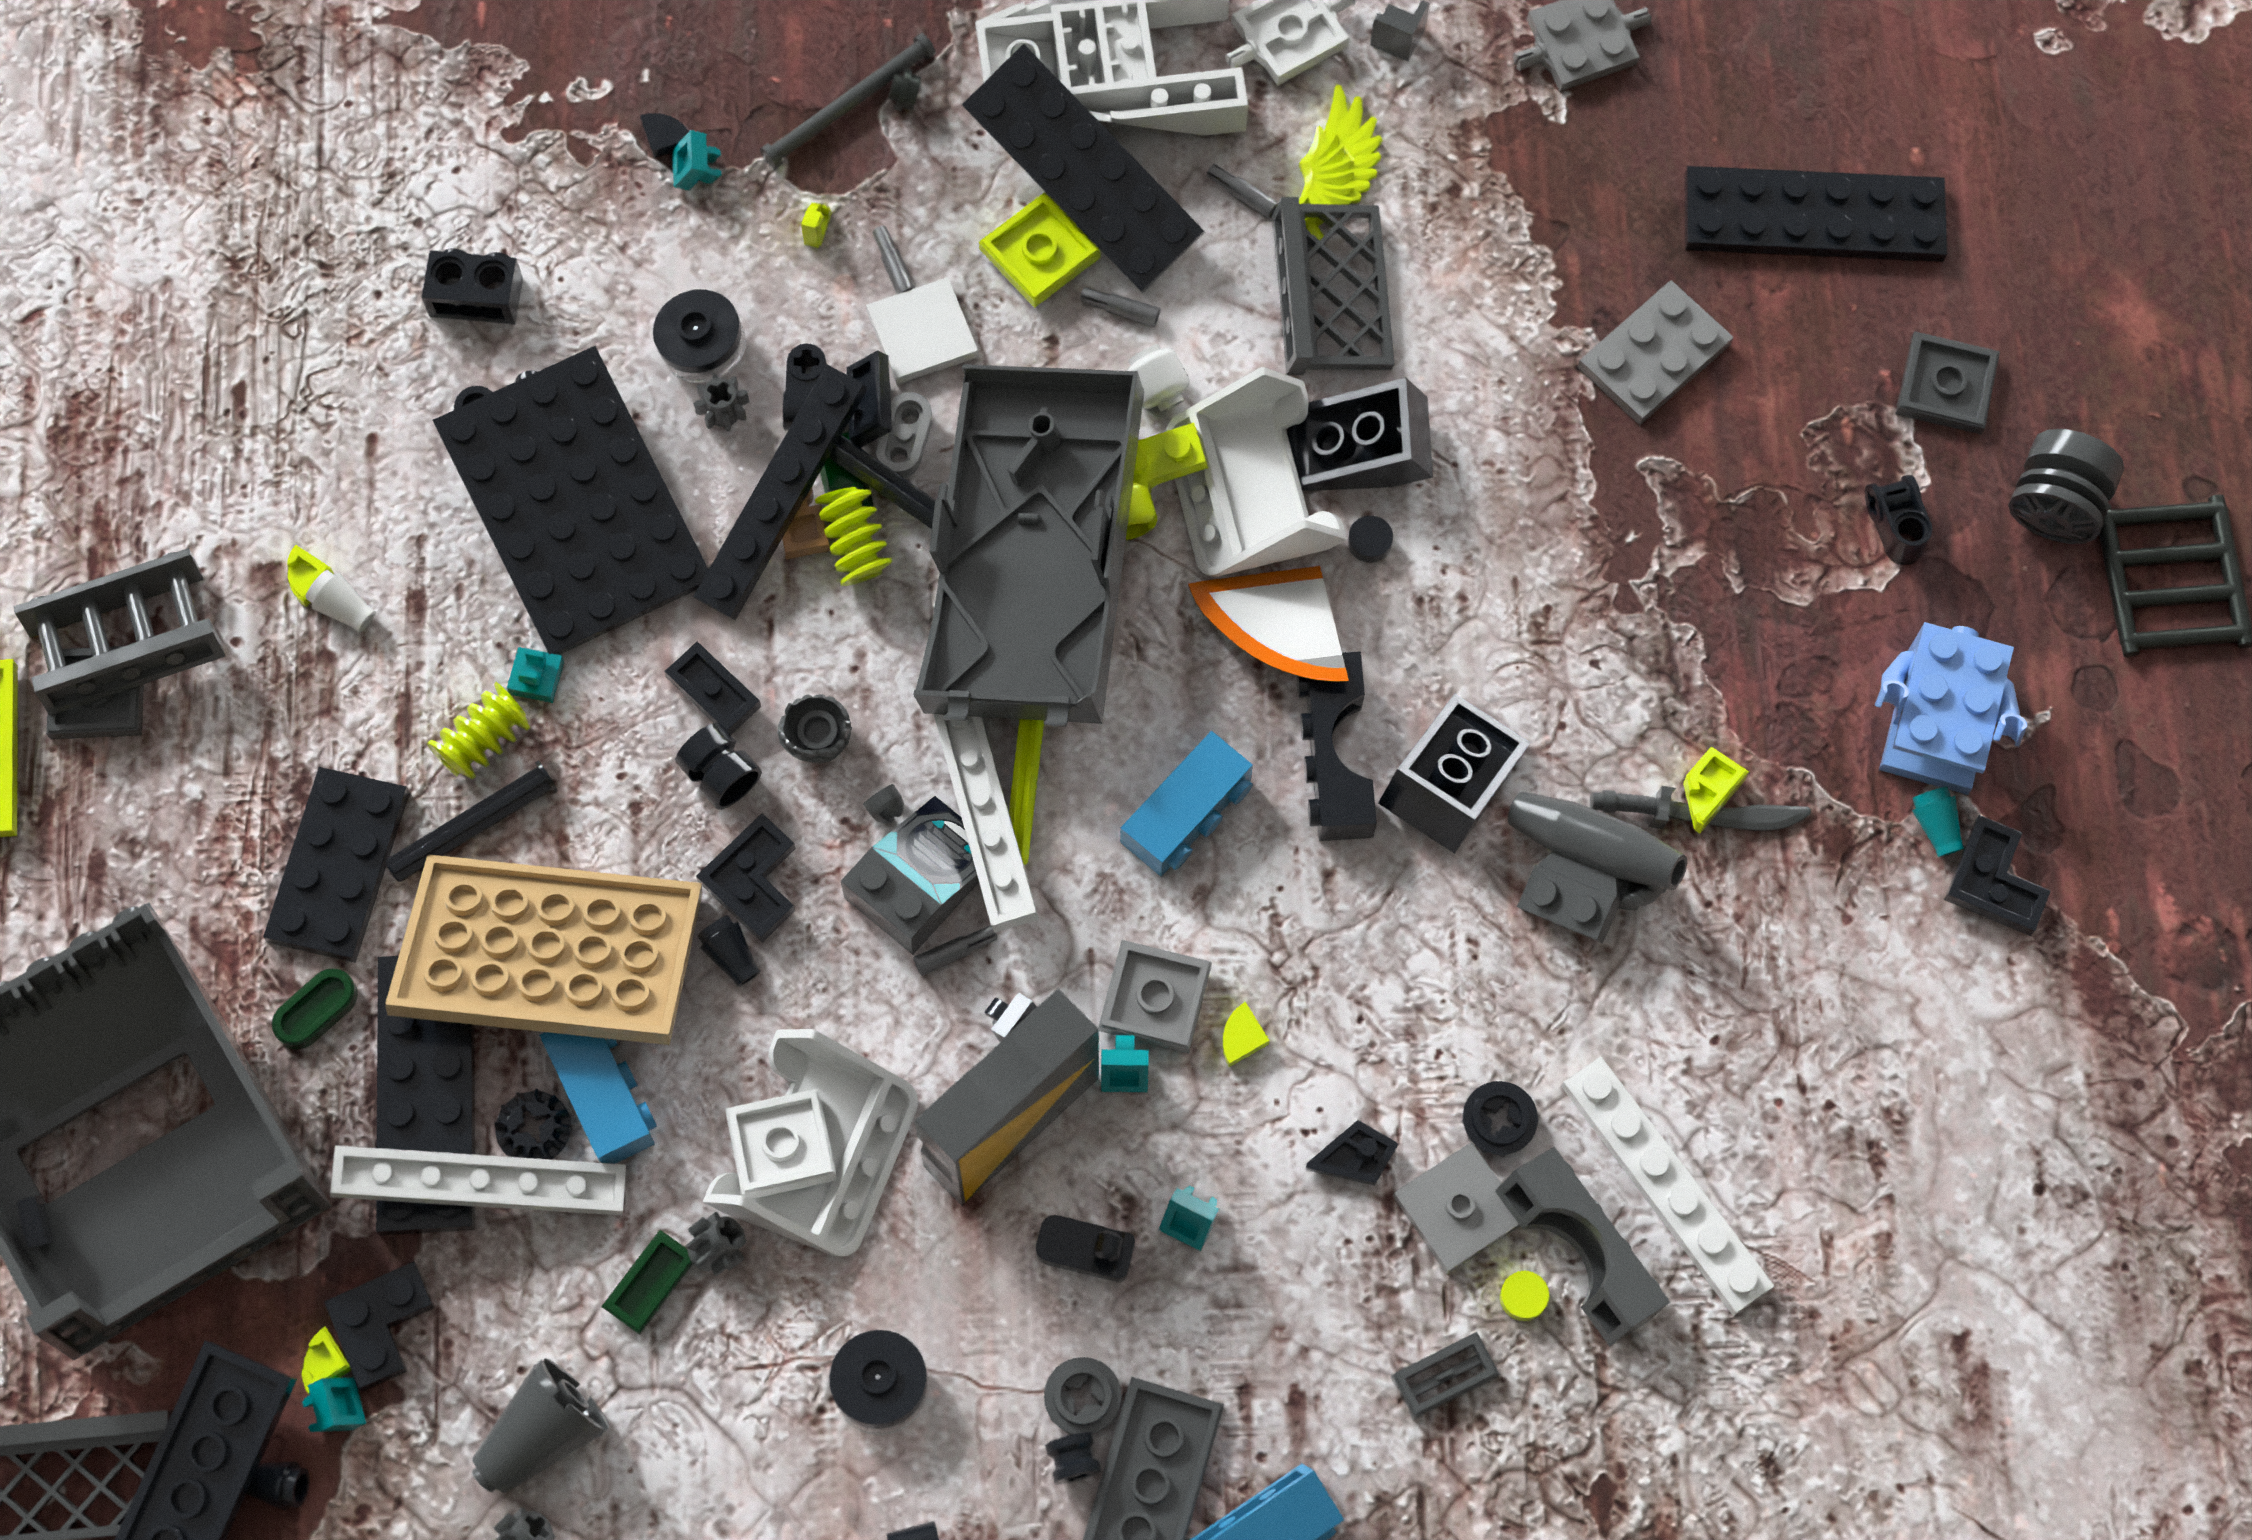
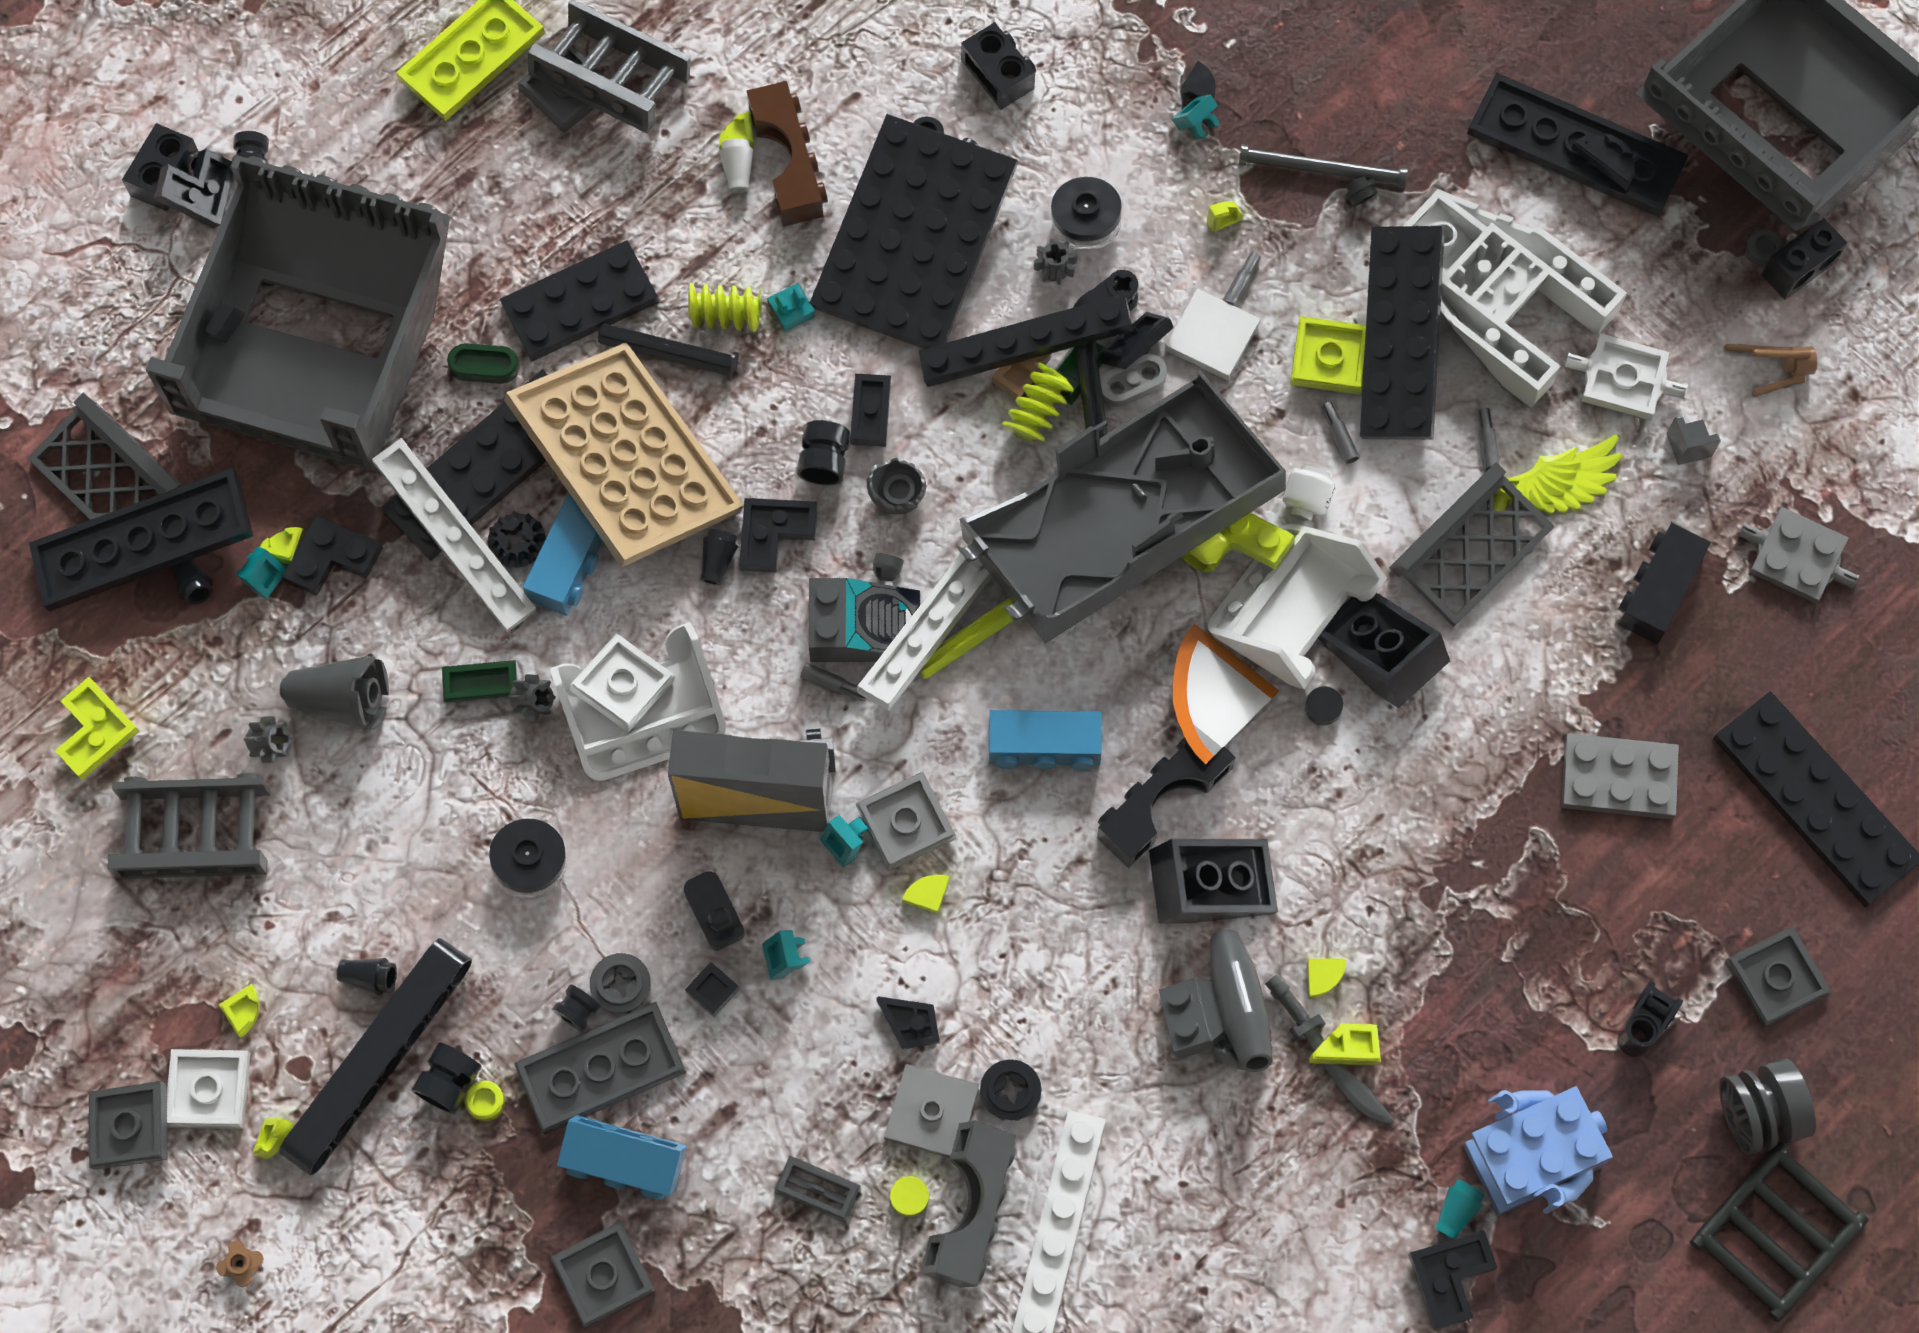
camera: 50 degrees right, 0 degrees up
none -> black plate [685,962,740,1017]
none -> reddish brown arch [746,81,828,227]
none -> neon yellow tile [1307,958,1346,999]
none -> black brick [1617,522,1711,645]

